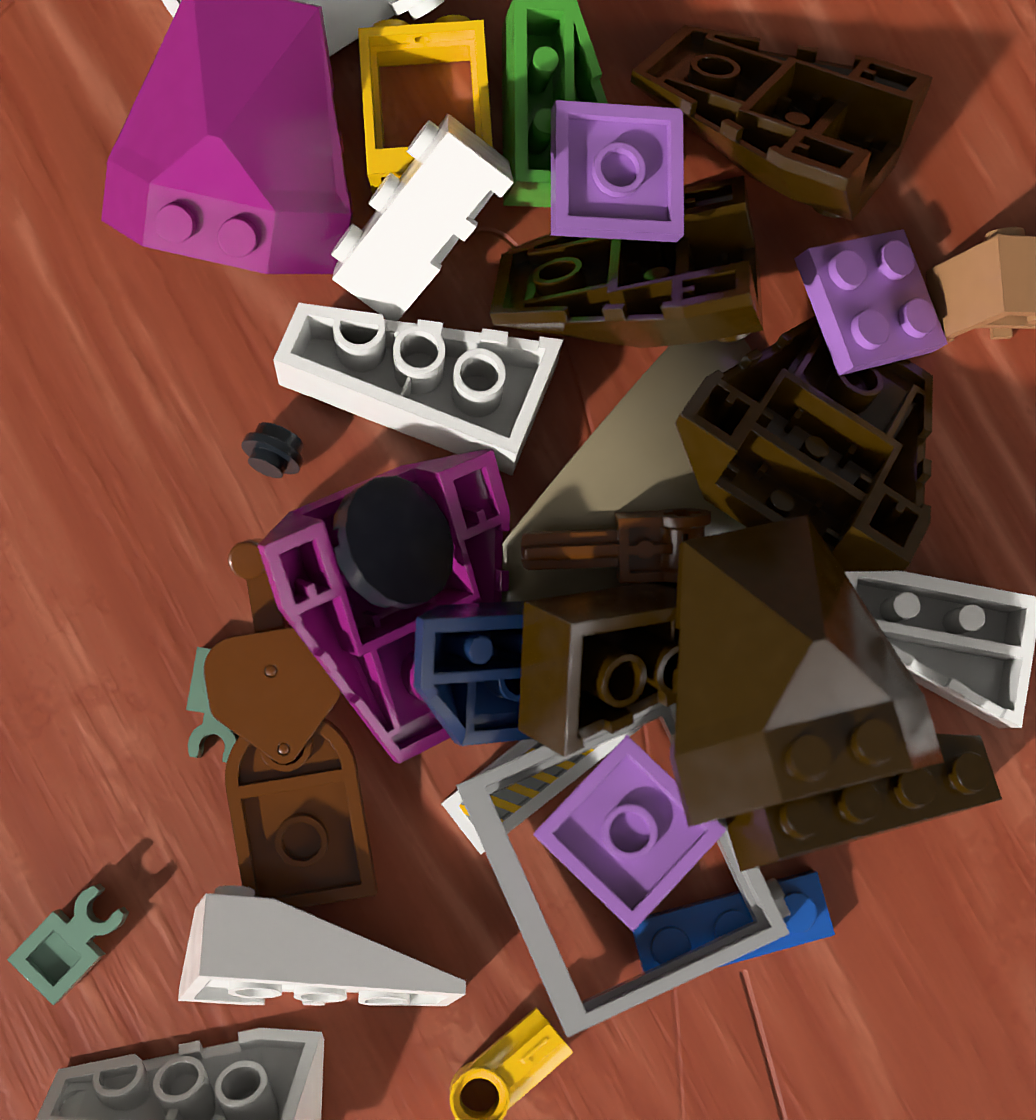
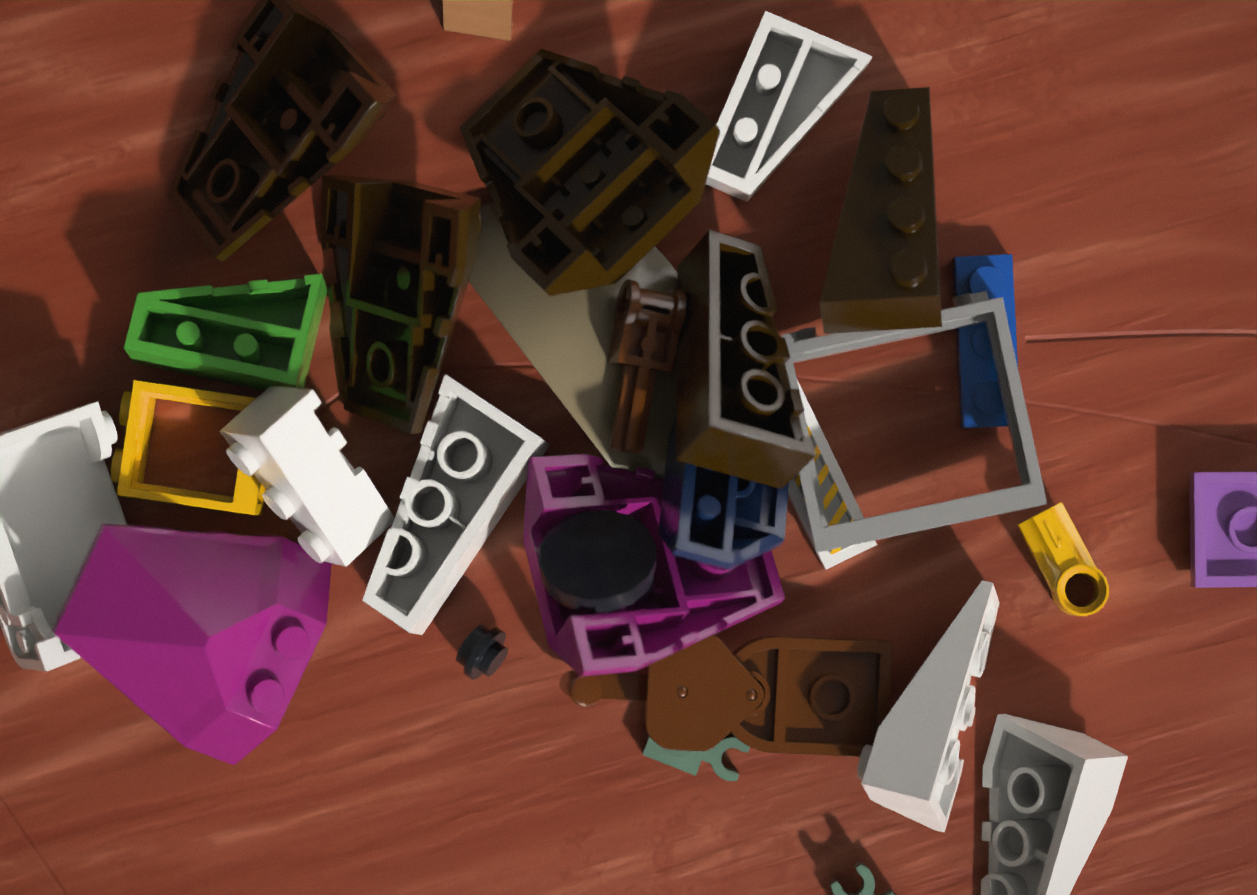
camera: 75 degrees left, 5 degrees up
medium lavender plate [533,735,727,931] -> none
medium lavender plate [551,100,684,242] -> none
dark brown wedge [670,515,944,827] -> none
medium lavender plate [795,229,948,376] -> none

